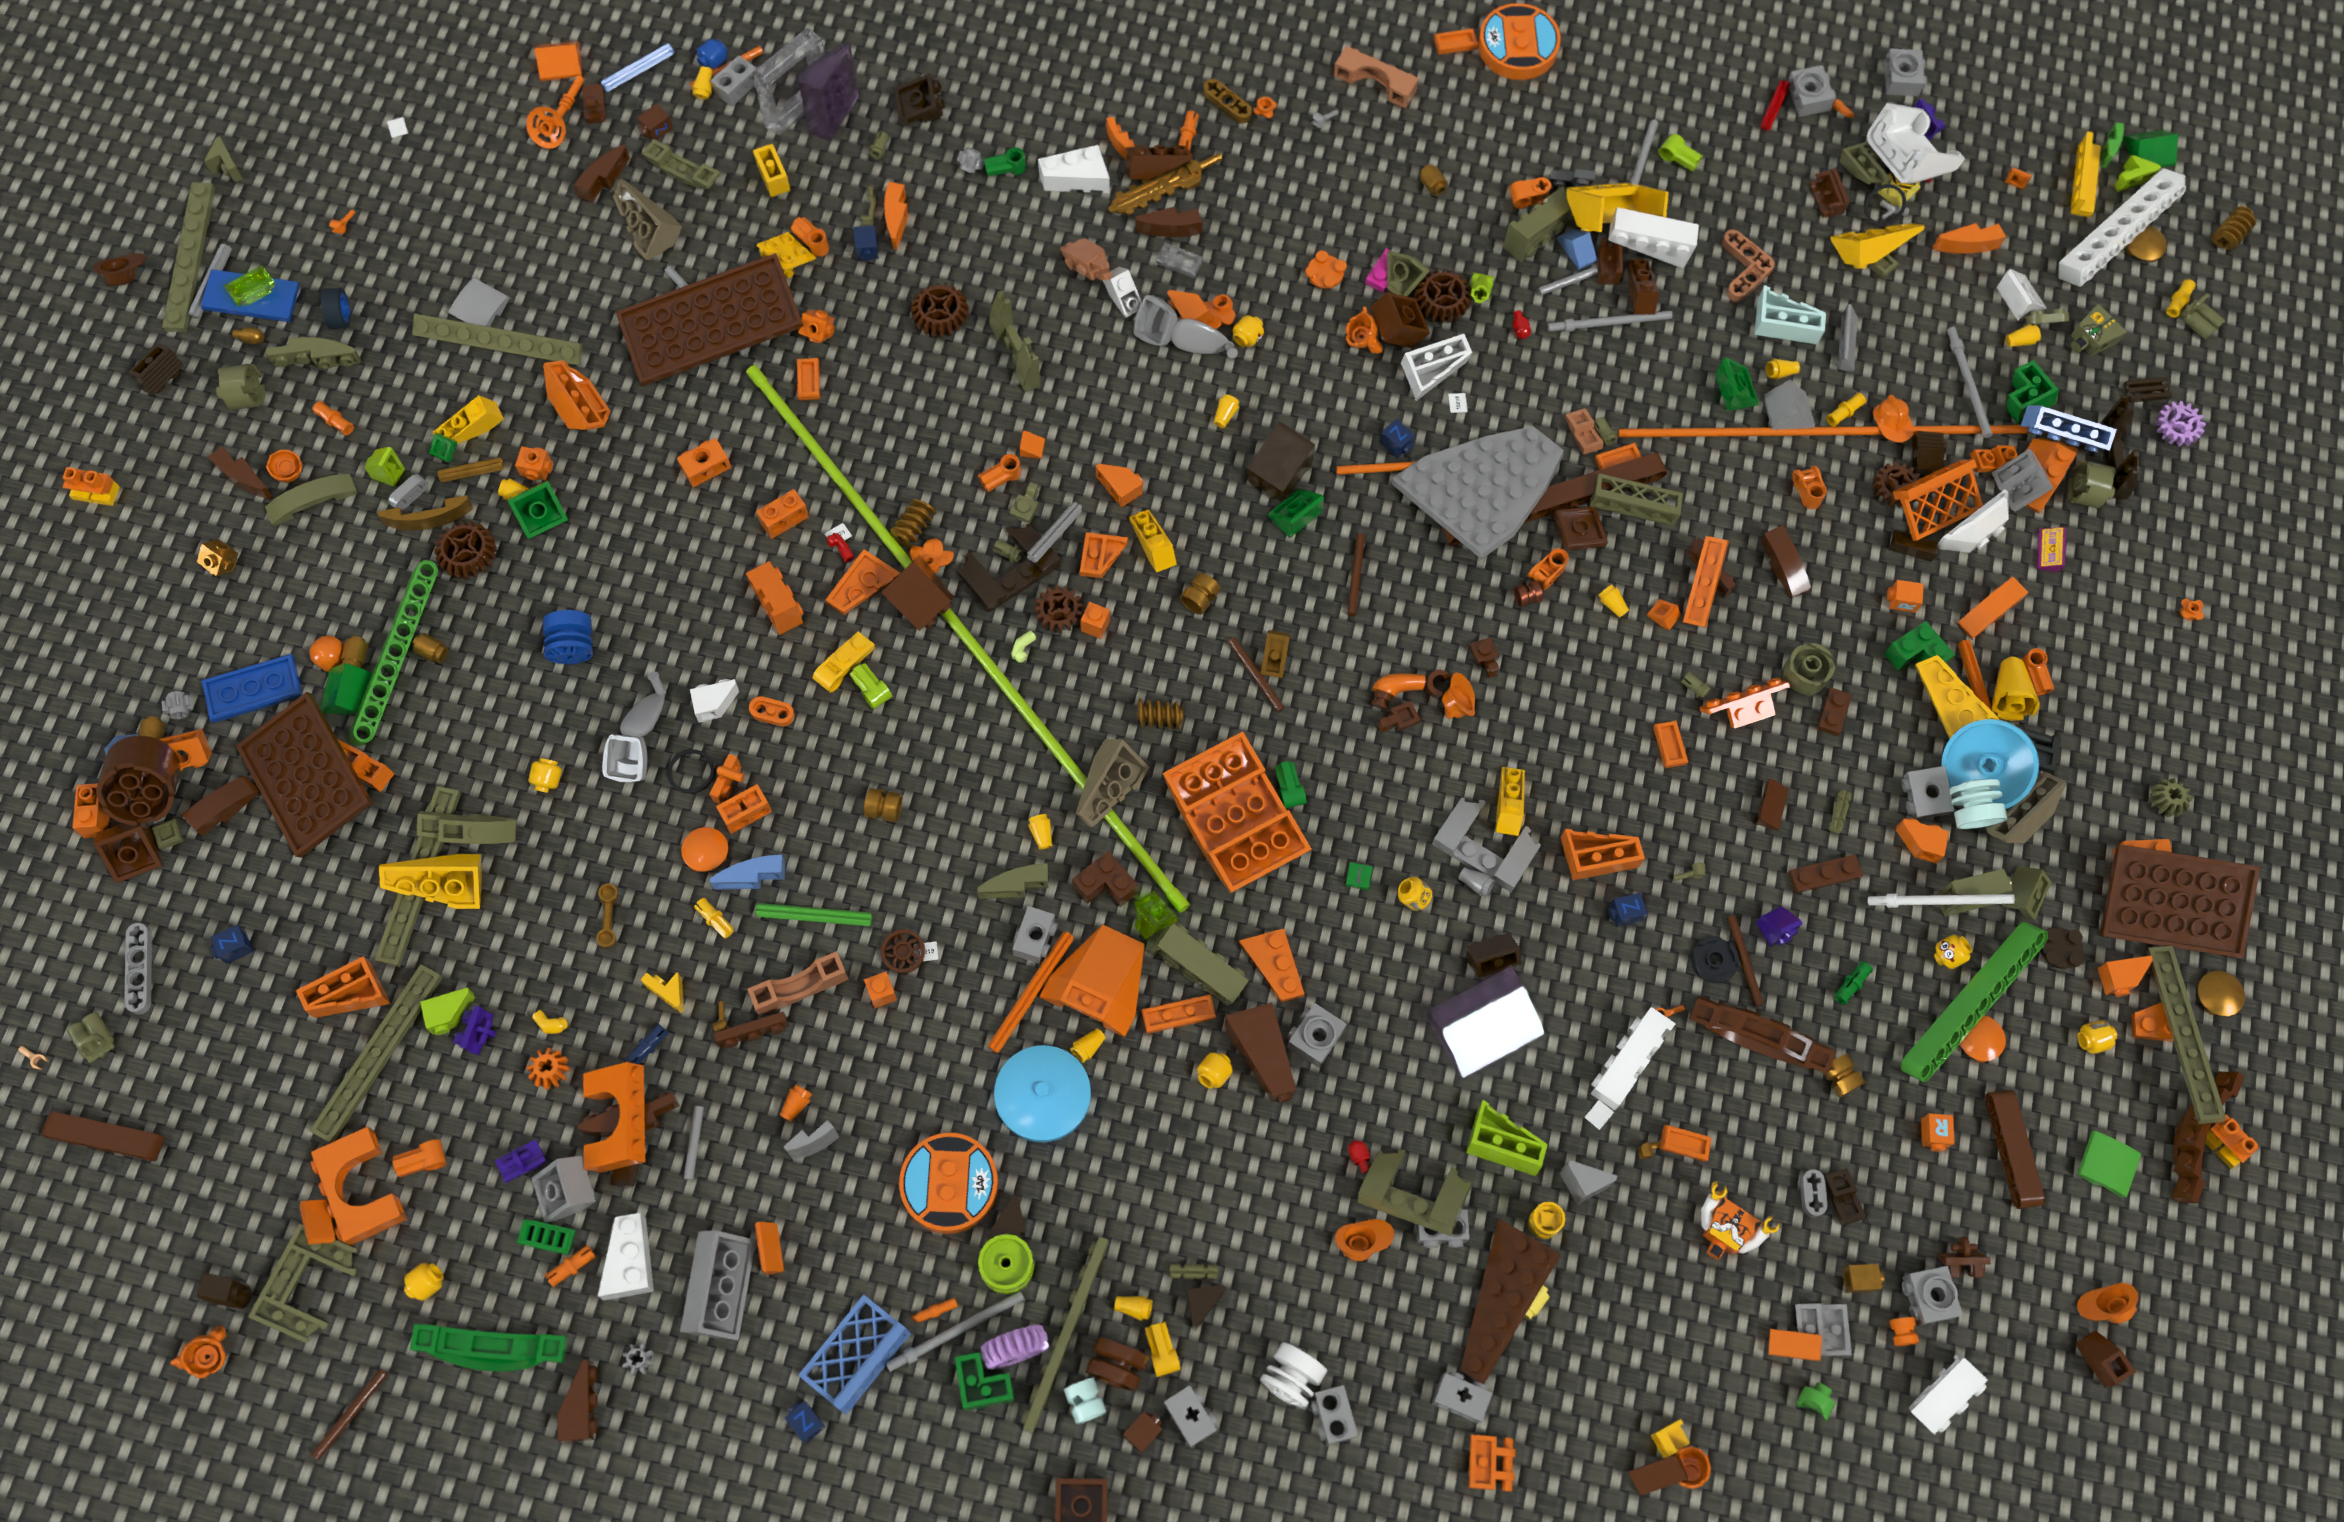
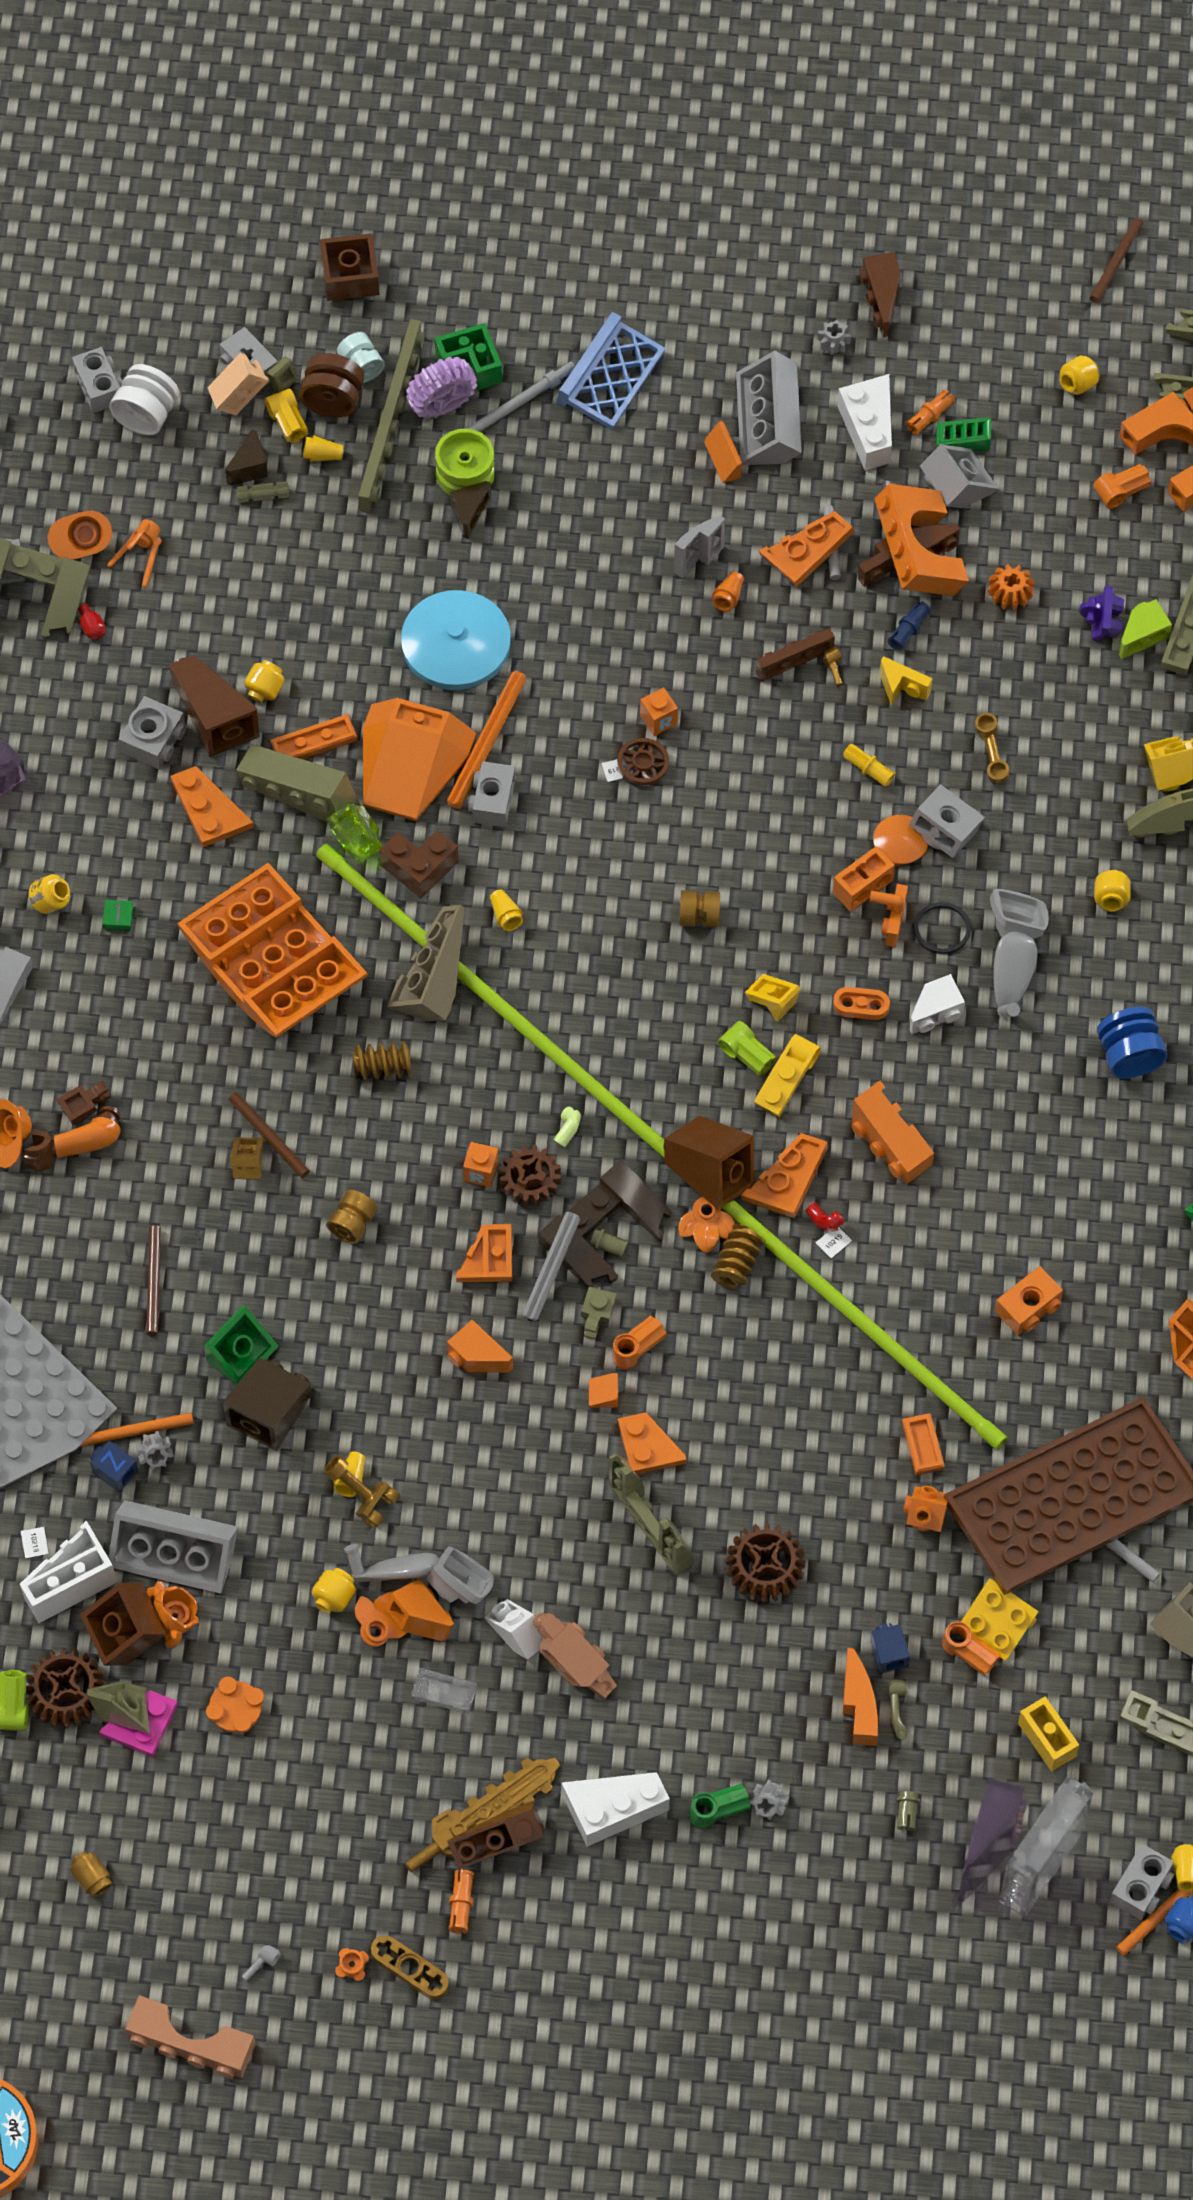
camera: 175 degrees right, 5 degrees down
green piece [409,1324,568,1372] -> none
dark purple hips [495,1139,547,1183] -> none
yellow arm [532,1010,568,1034] -> none
medium blue slope [710,854,785,890] -> none
nougat arch [747,951,849,1017] -> none
bright green axle [755,903,872,926] -> none
orange brick [756,489,809,539] -> none
dark blue brick [784,1401,826,1444] -> none
dark brown plate [894,73,946,126] -> none
brick [899,1133,998,1234] -> none
orange piece [911,1297,958,1323] -> none
olive slope [977,863,1049,899] -> none
yellow cone [1070,1028,1106,1063] -> none
orange slope [1106,117,1134,160] -> none
reddish brown brick [1123,1412,1162,1454] -> none
yellow slope [1129,510,1177,573] -> none
reddish brown slope [1135,207,1202,237] -> none
green piece [1274,761,1307,809] -> none
orange tile [1434,28,1478,55] -> none
none -> orange plant [107,519,162,588]
none -> light grey slope [108,1500,238,1594]
none -> light grey gear [136,1431,174,1470]
none -> light nougat hinge [208,353,269,416]
none -> olive tile [267,356,299,393]
none -> pearl gold bar [324,1455,400,1528]
none -> orange wing [618,1412,686,1475]
none -> yellow slope [745,974,801,1022]
none -> orange wing [758,511,855,587]
none -> light grey brick [909,784,985,858]

